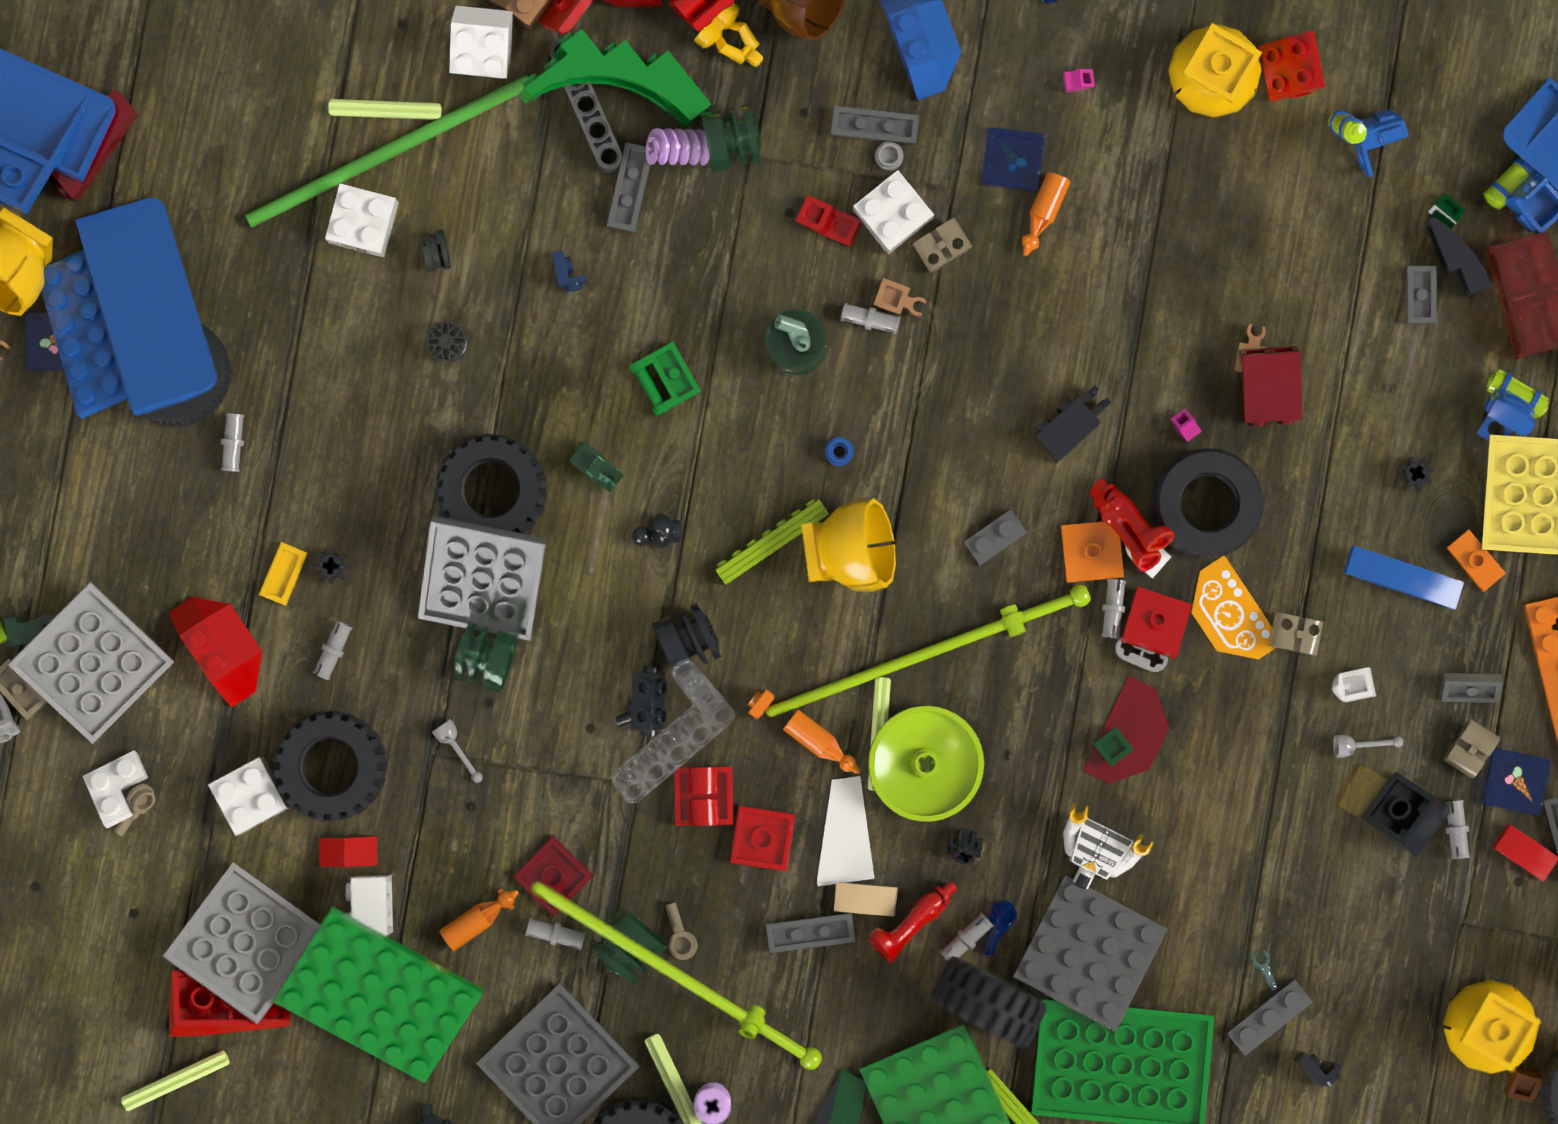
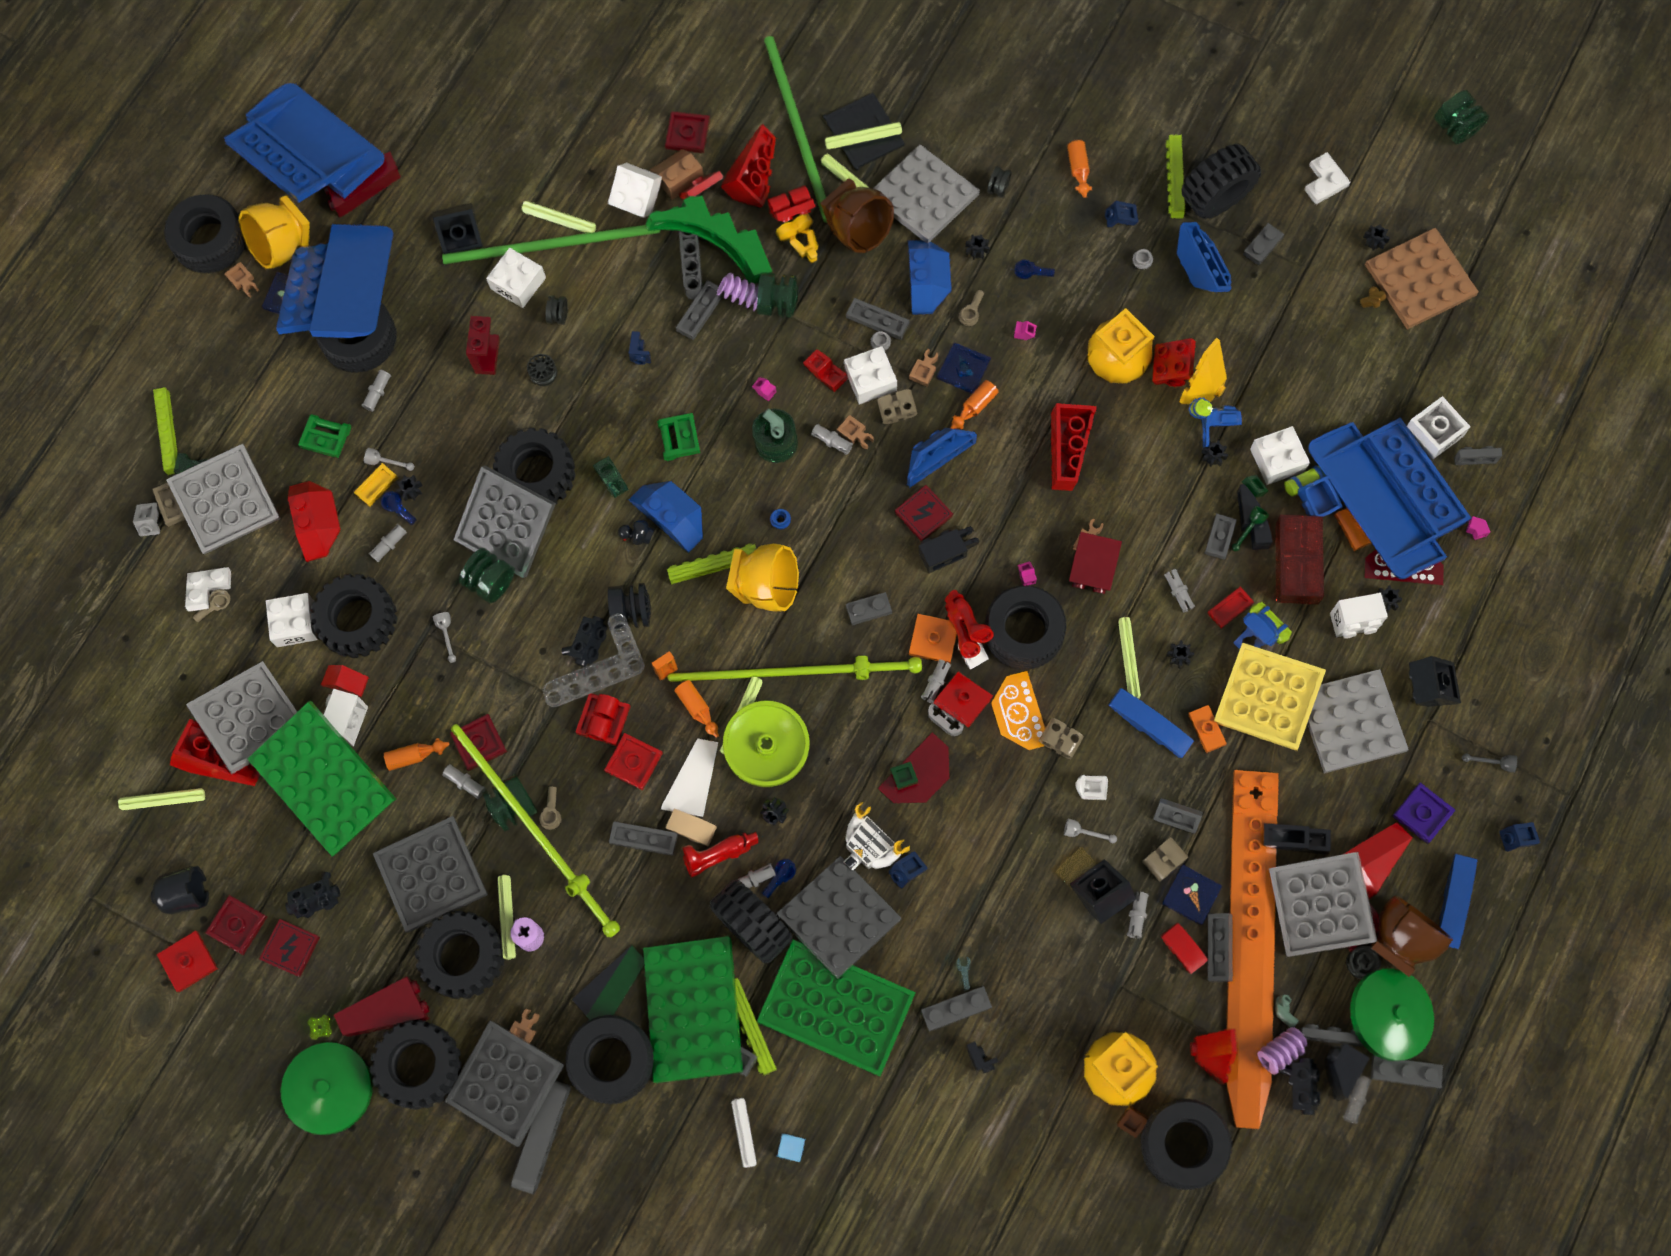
camera: 25 degrees right, 15 degrees down
none -> green plate [298,414,351,458]
none -> light grey hinge [364,448,414,471]
none -> clear blue plate [381,491,417,525]
none -> black slope [433,203,483,254]
none -> dark red panel [466,316,500,375]
none -> blue wedge [629,481,703,553]
none -> dark pink piece [752,377,776,401]
none -> dark blue bracket [889,851,928,889]
none -> dark red tile [895,485,953,541]
none -> blue wedge [907,428,977,488]
none -> medium nougat plate [909,349,938,387]
none -> dark tan plate [959,290,984,326]
none -> red wedge [1051,403,1097,491]
none -> yellowish green axle [1118,617,1141,699]
none -> light grey pin [1164,569,1195,613]
none -> yellow wedge [1179,338,1227,404]
none -> black gear [1201,440,1228,467]
none -> red tile [1207,586,1254,629]
none -> dark green hinge [1232,506,1269,552]
none -> white brick [1250,426,1310,485]

